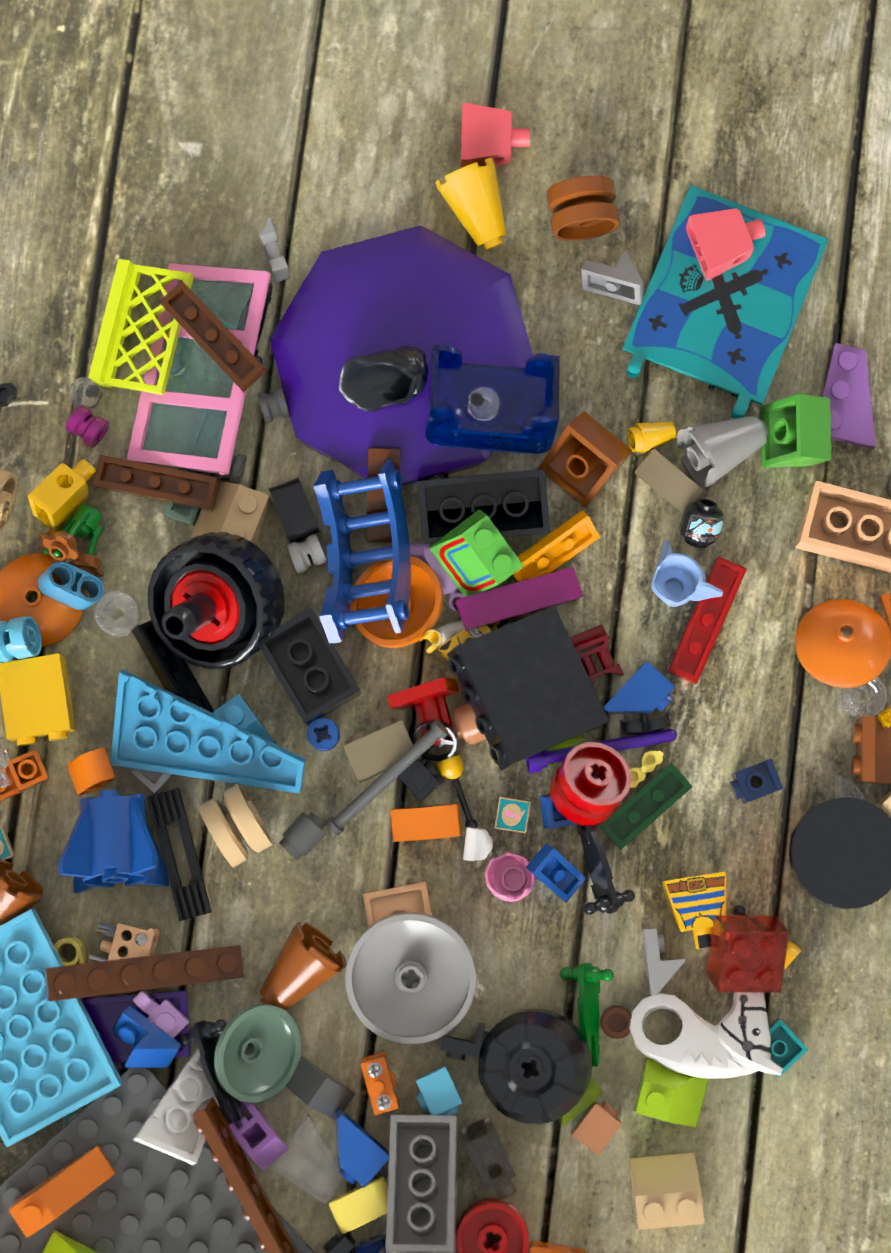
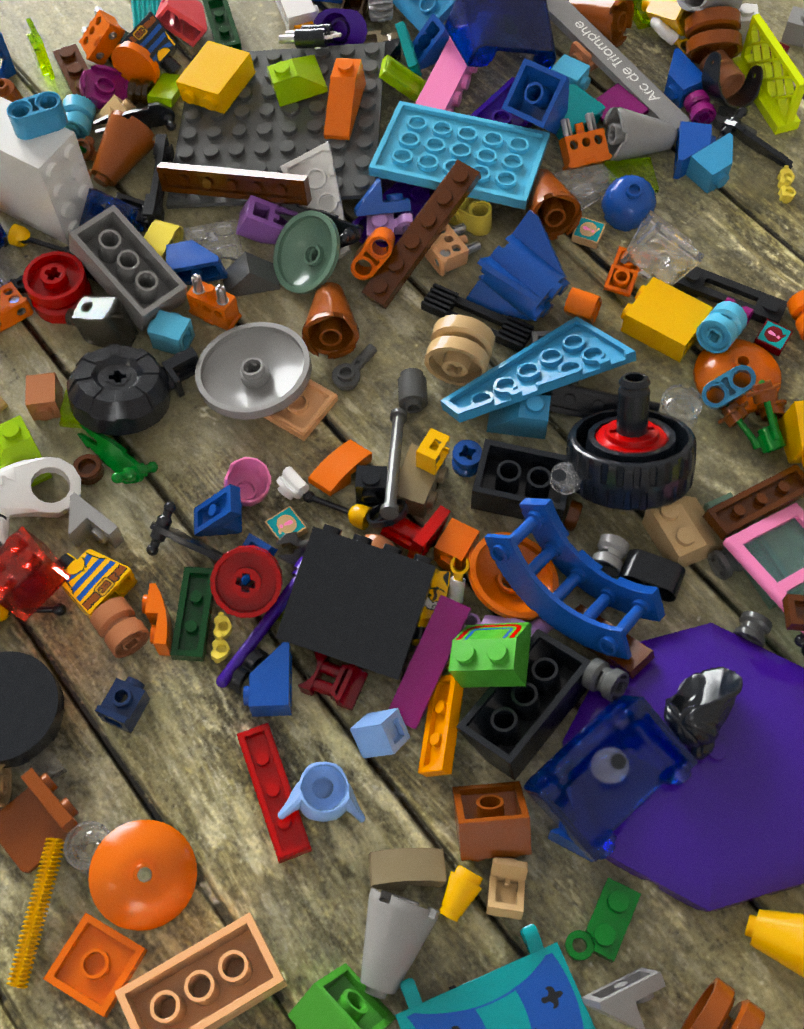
camera: 130 degrees right, 20 degrees down
head [679,499,725,548] -> none
none -> nougat wheel [90,597,150,658]
none -> orange slope [142,583,173,656]
none -> dark grey bar [276,532,309,564]
none -> dark grey plate [332,344,377,391]
none -> light blue panel [350,708,411,758]
none -> orange beam [351,227,395,280]
none -> yellow piece [416,428,450,475]
none -> orange brick [434,518,480,571]
none -> tan bracket [486,857,528,920]
none -> clear tile [550,462,581,495]
none -> reddish brown tile [563,499,583,532]
none -> green hinge [564,878,641,963]
none -> dark grey wheel [582,658,629,703]

